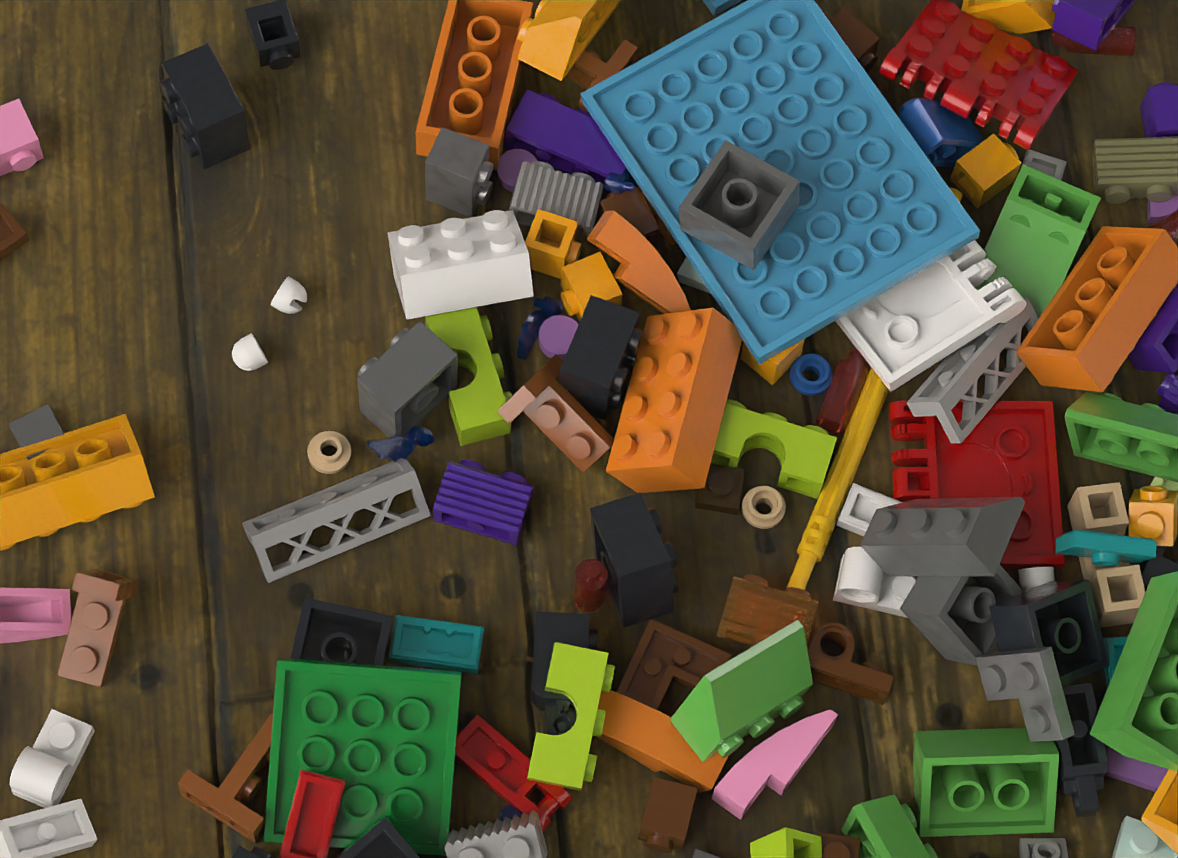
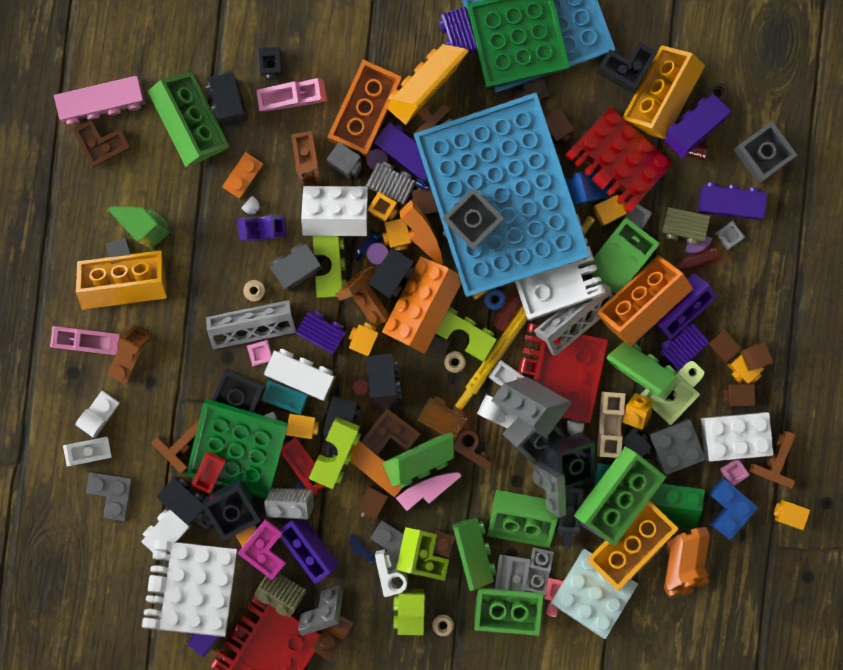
camera: 15 degrees right, 20 degrees up
white hinge [232,333,268,371] -> none
clear blue piece [367,426,434,462] -> none
teal plate [1055,530,1157,566] -> none
none -> bright green slope [107,206,171,249]
none -> bright green slope [148,72,230,167]
none -> orange plate [222,152,264,199]
none -> dark purple brick [237,215,287,242]
none -> bright pink tile [247,340,272,366]
none -> bright pink slope [256,78,327,111]
none -> white brick [264,349,336,401]
none -> light orange brick [286,413,319,439]
none -> dark orange bracket [291,131,323,191]
none -> light orange brick [349,323,379,356]

